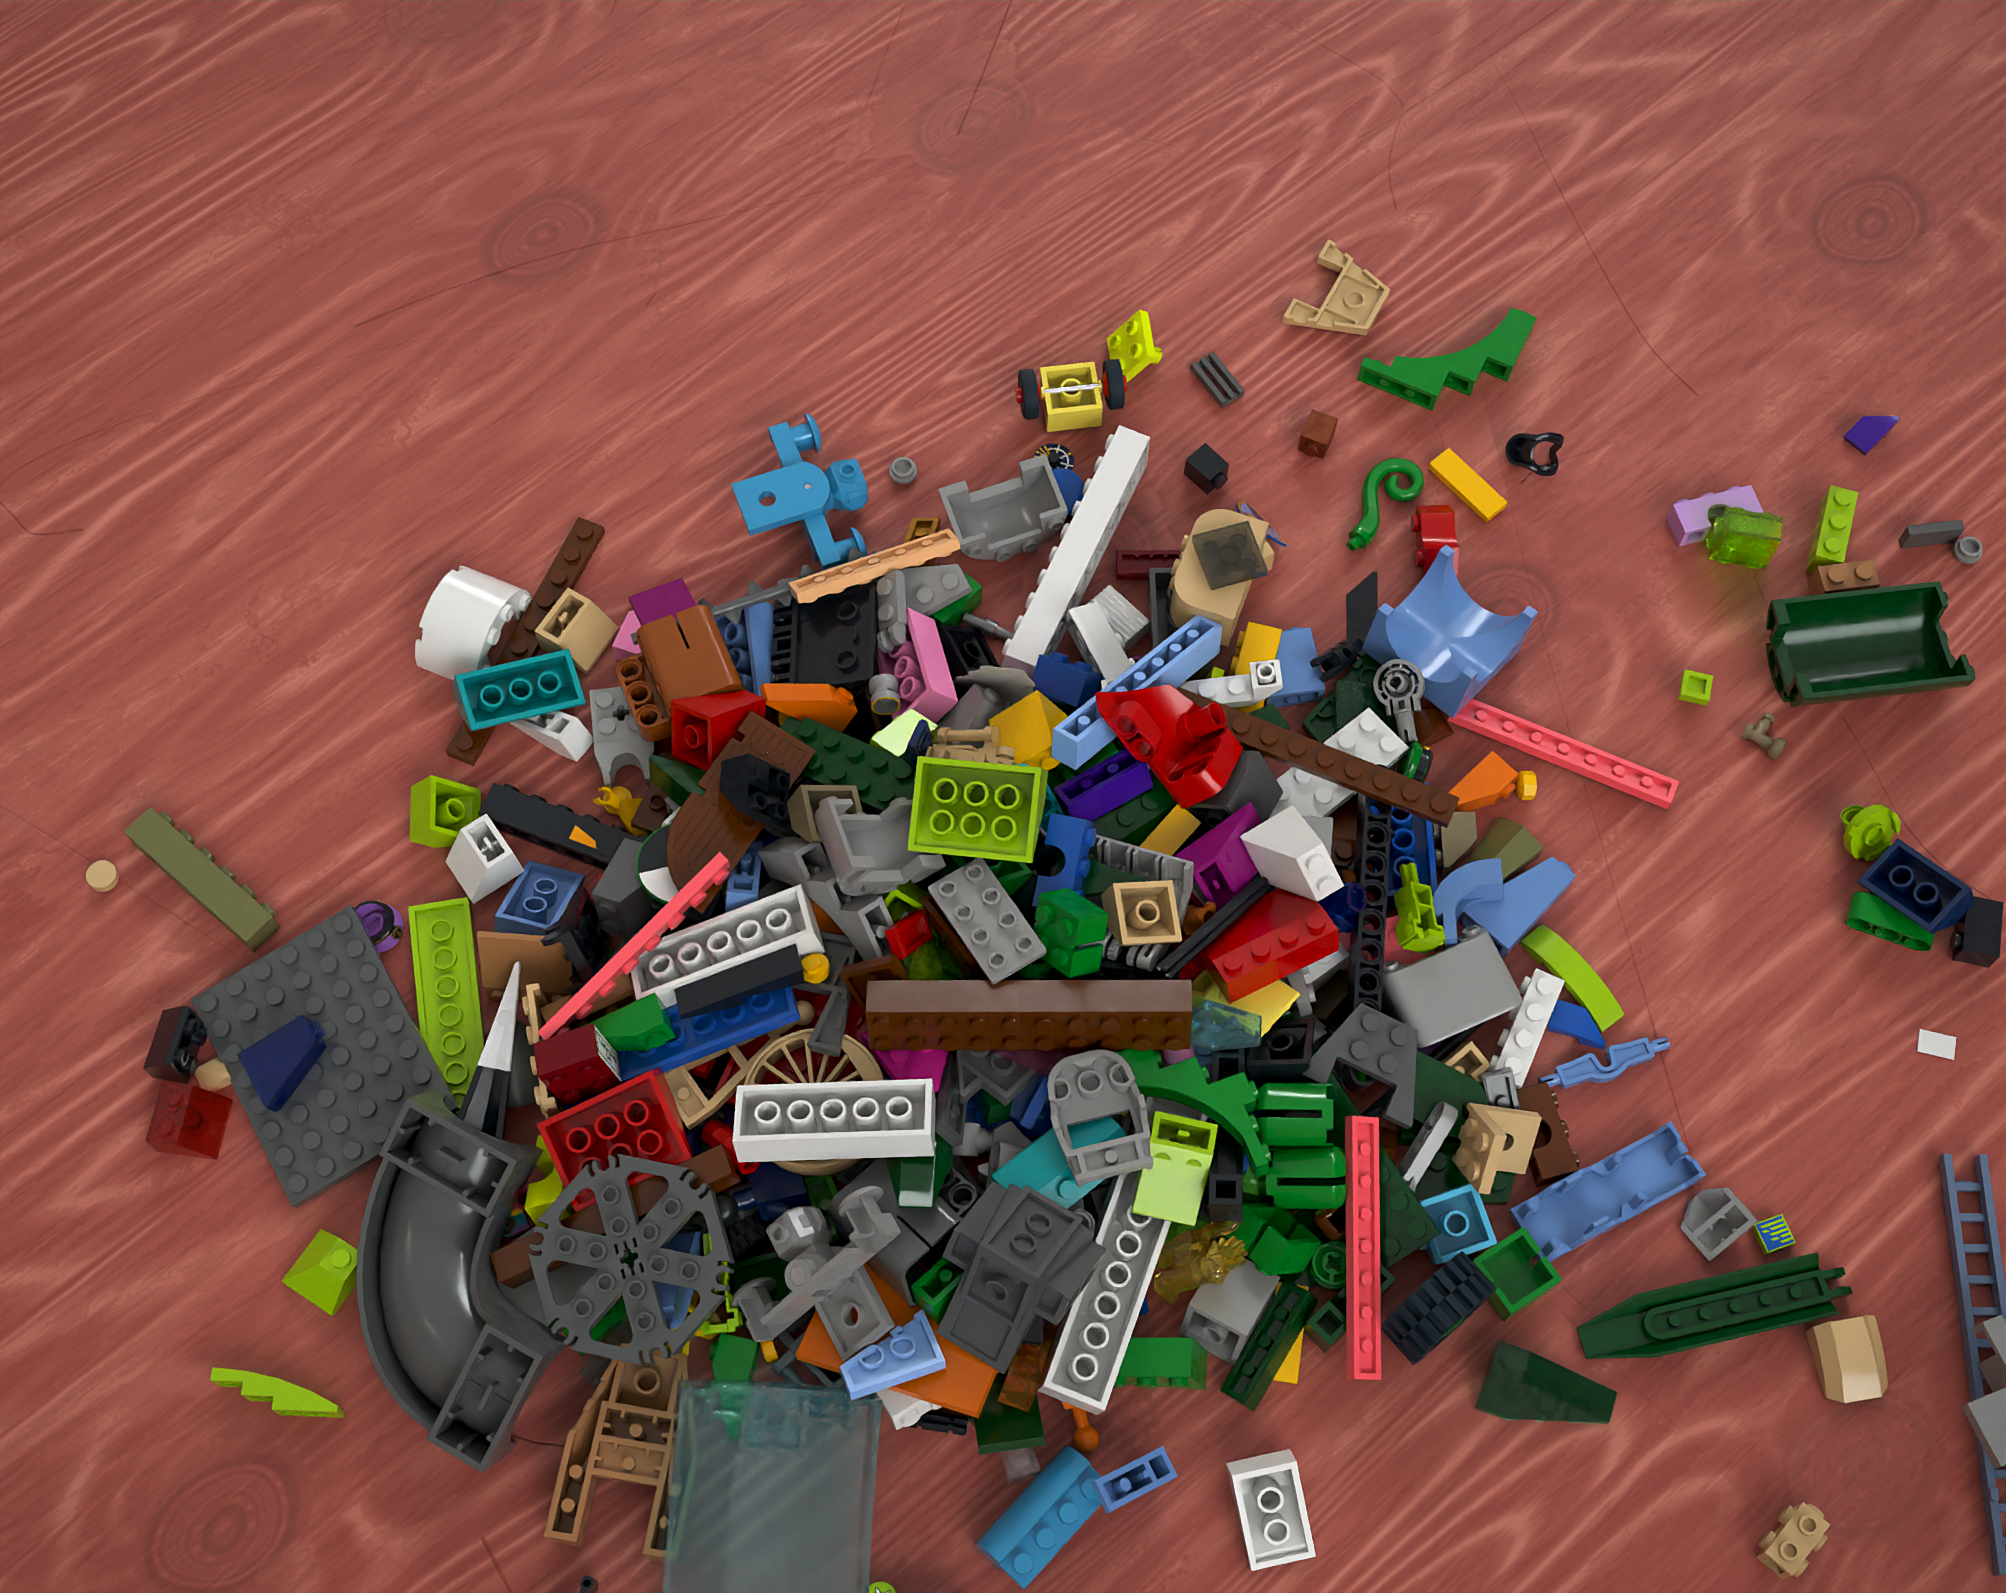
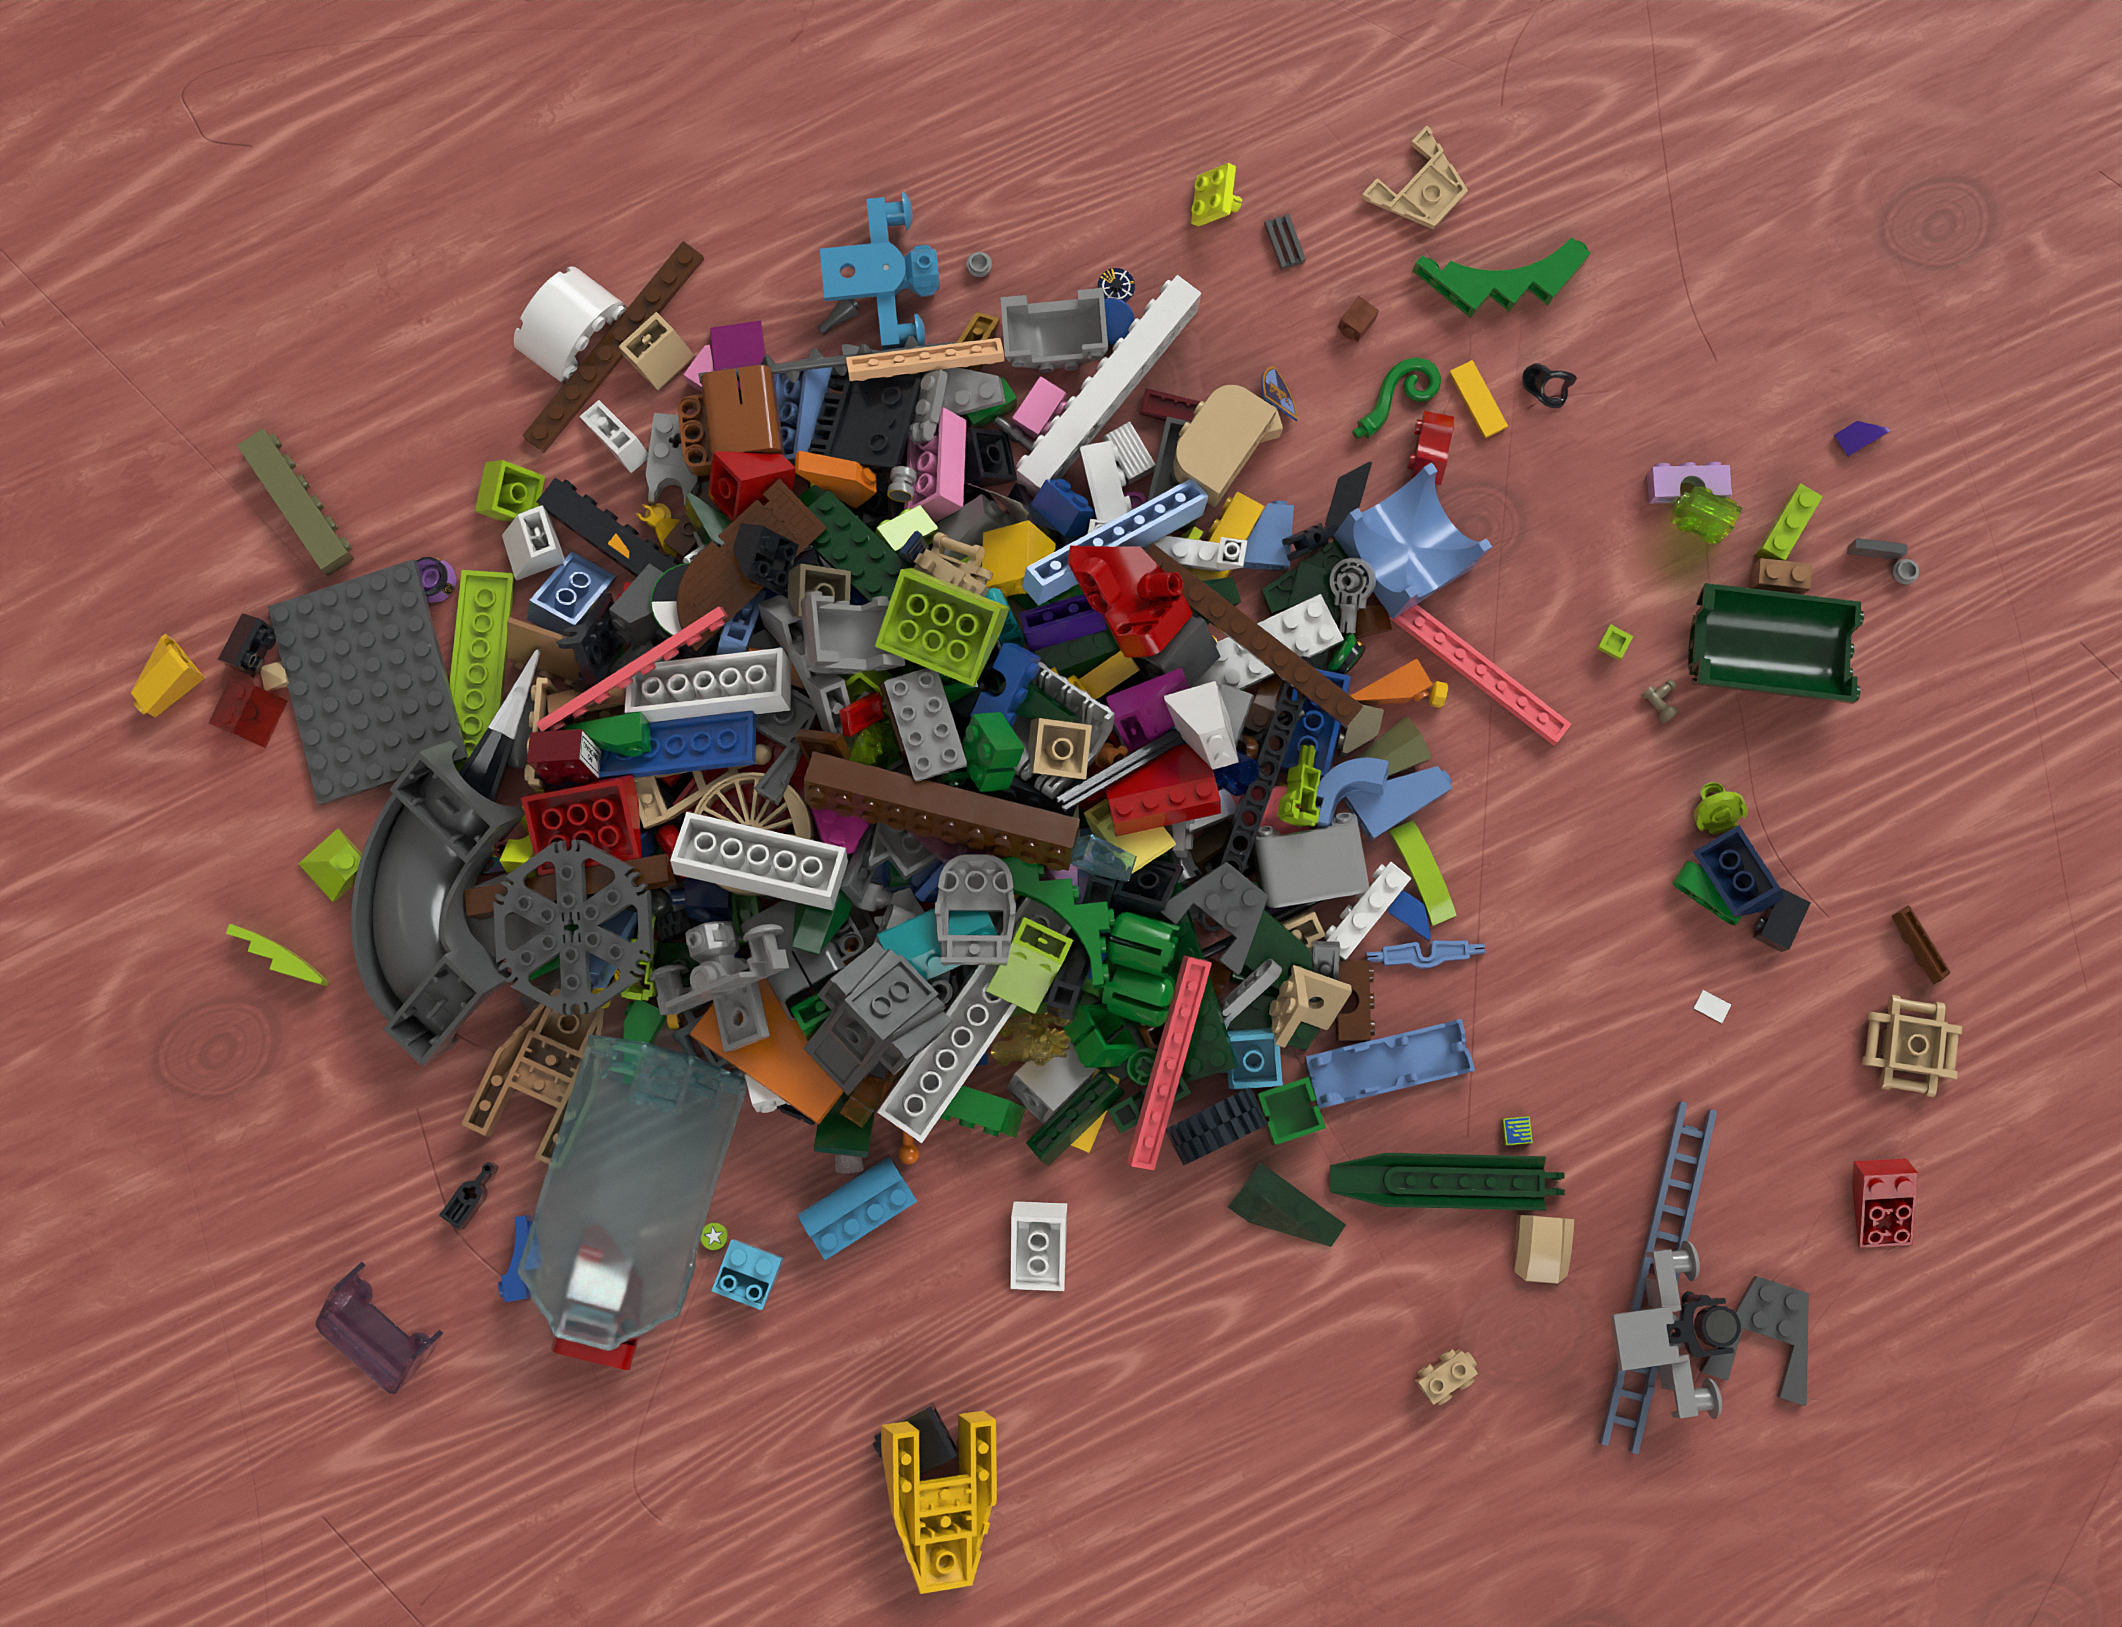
camera: 10 degrees right, 15 degrees up
tan tile [86,860,119,892] -> none
clear blue slope [237,1014,327,1113] -> none
teal slope [452,649,586,732] -> none
black slope [674,944,805,1020] -> none
yellow plate [801,953,830,984] -> none
light blue wing [840,1309,946,1400] -> none
light yellow brick [1015,359,1127,432] -> none
medium blue slope [1091,1446,1178,1514] -> none
black brick [1184,443,1229,495] -> none
clear smoke plate [1192,521,1268,590] -> none
light grey slope [1680,1187,1758,1261] -> none
none -> yellow slope [131,634,205,718]
none -> dark grey cone [817,299,861,335]
none -> bright pink brick [1012,376,1067,440]

